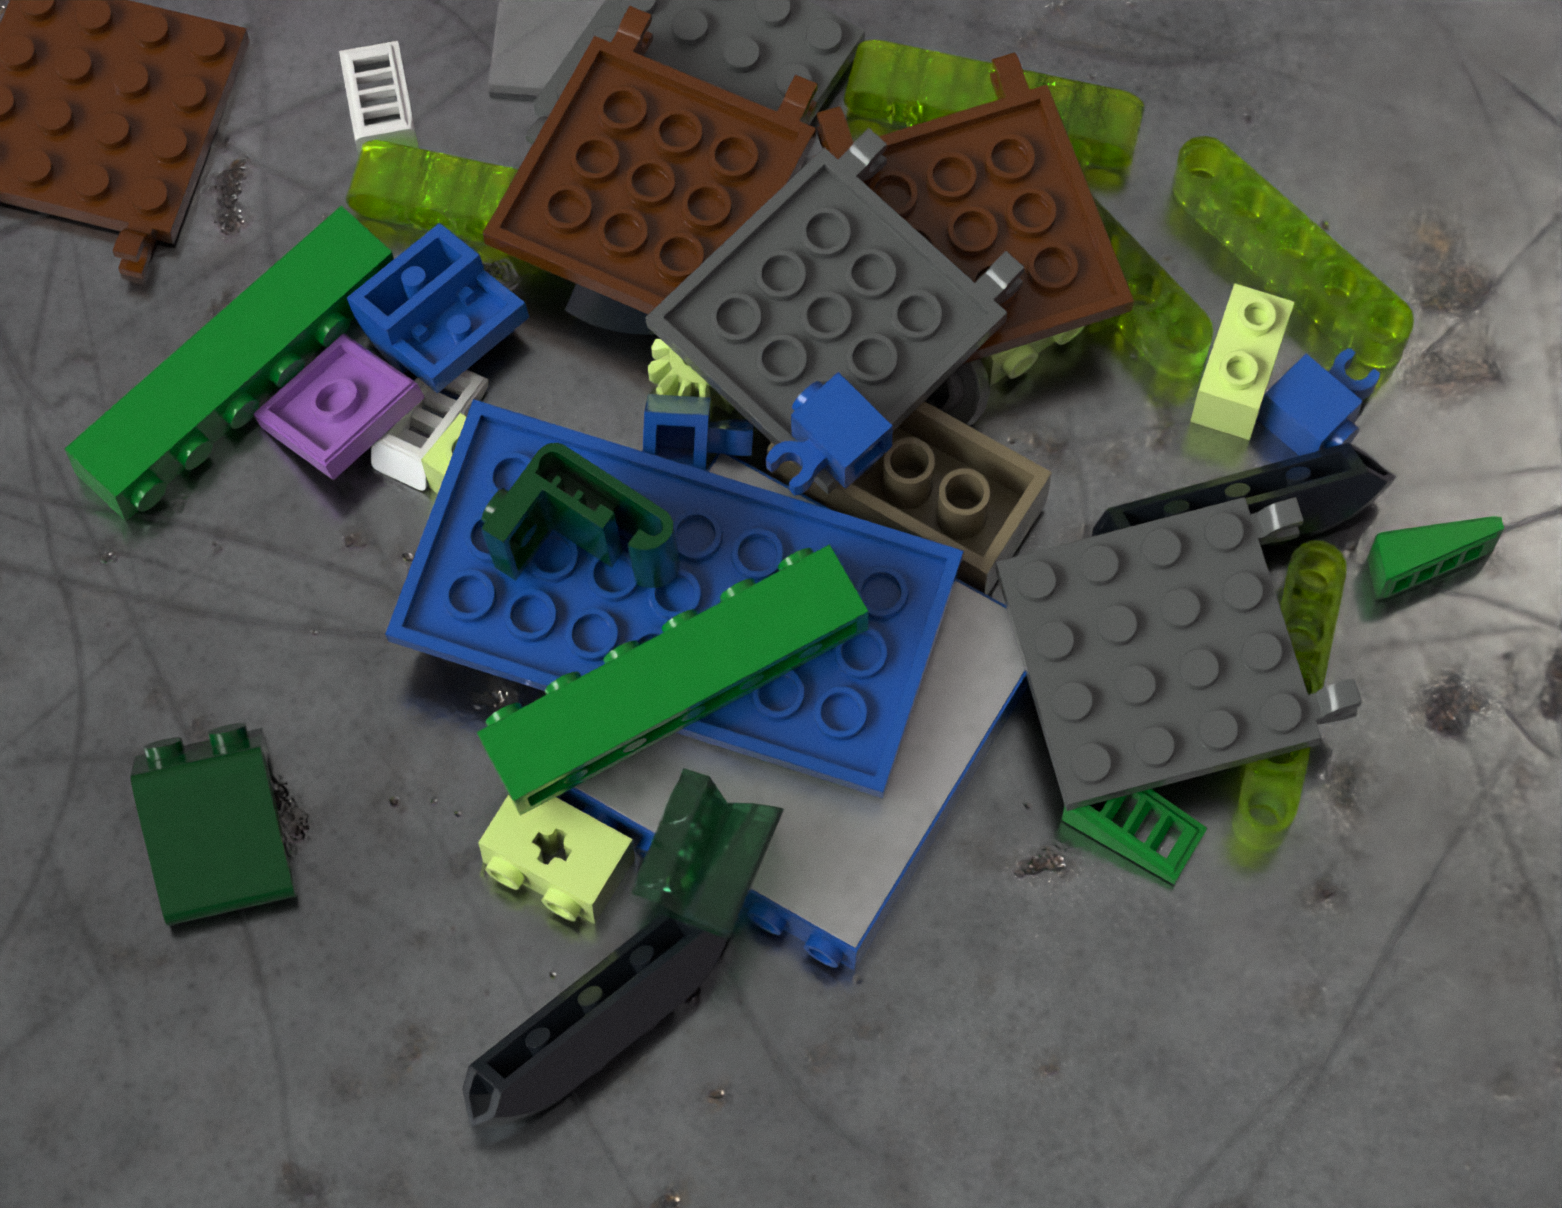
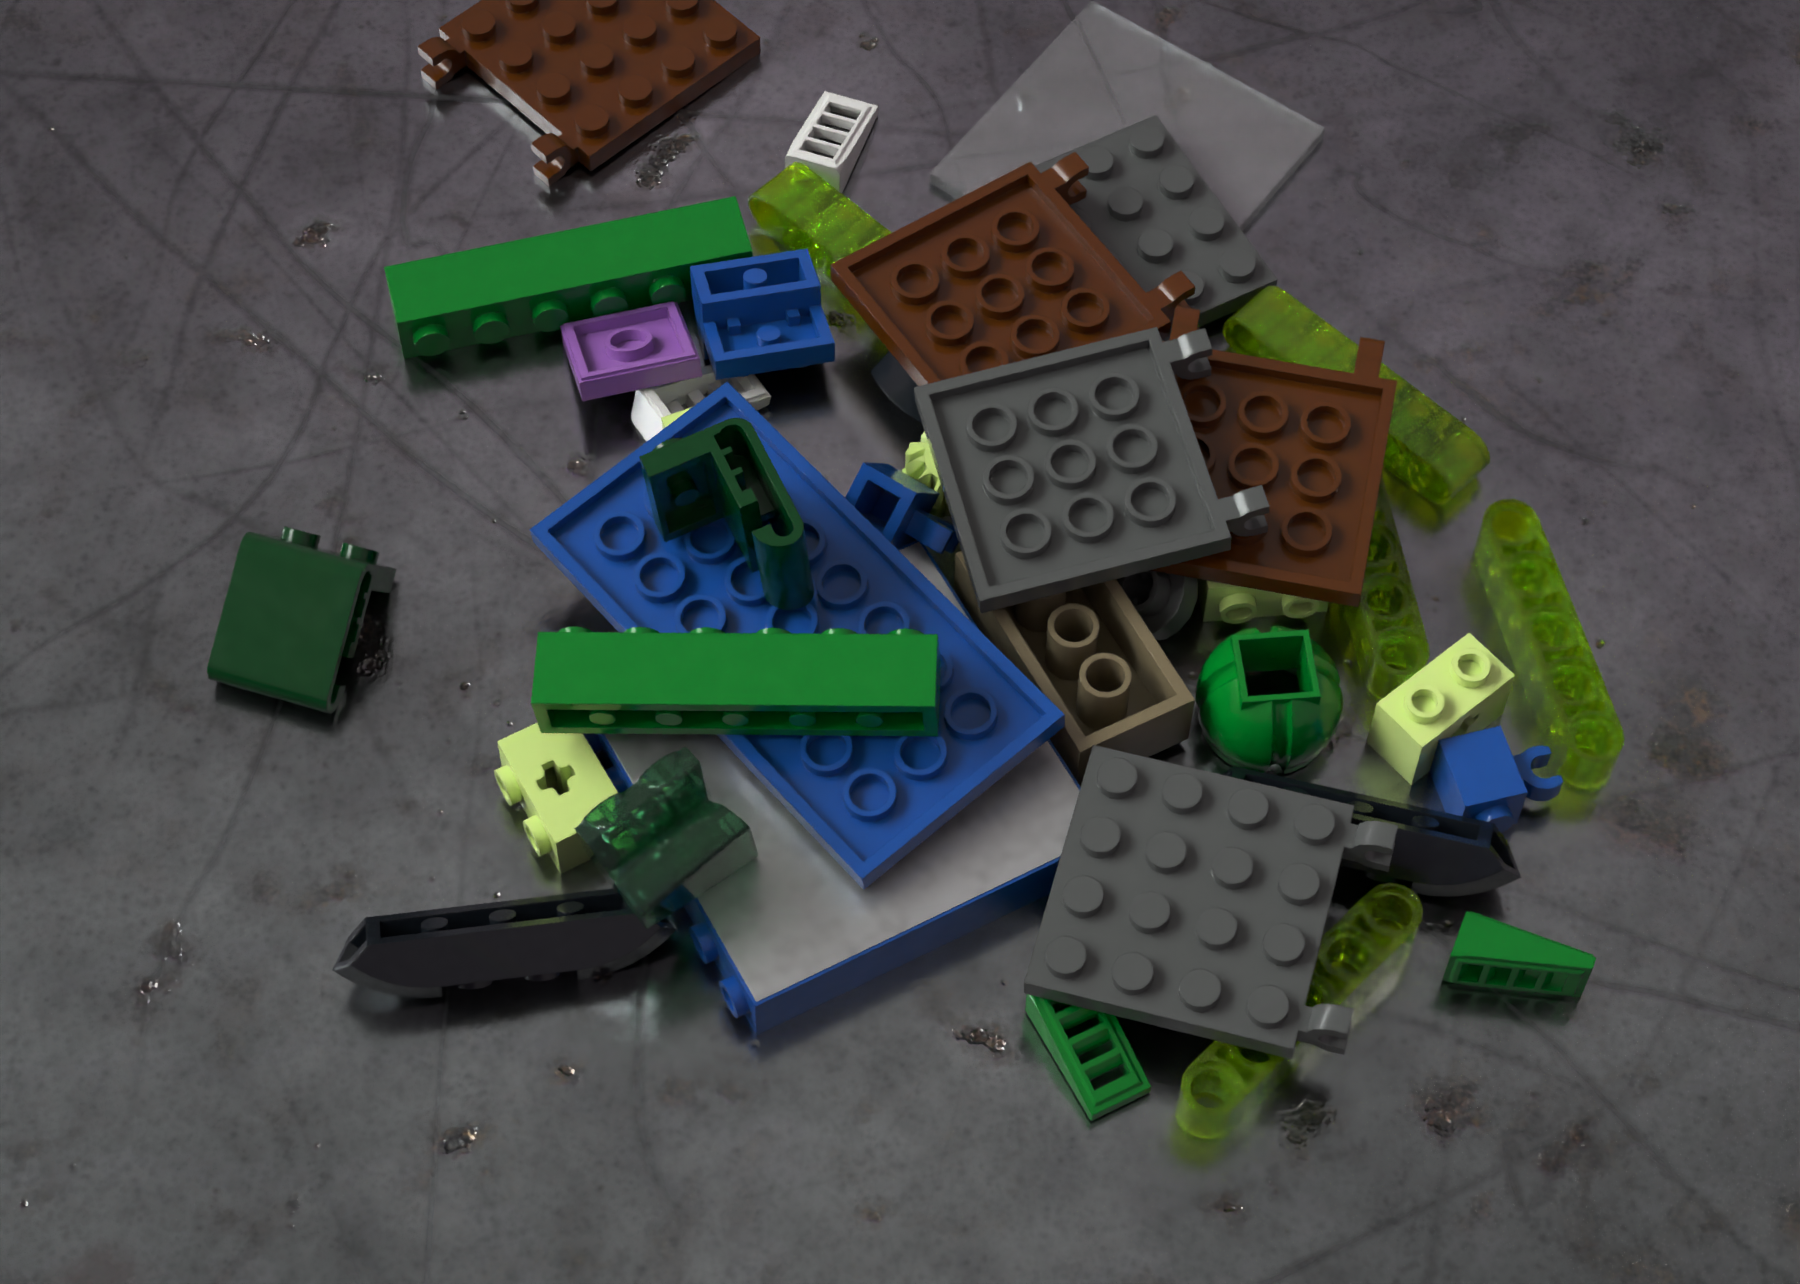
camera: 30 degrees right, 10 degrees down
blue brick [766,372,893,496] -> none
none -> green piece [1195,626,1344,774]

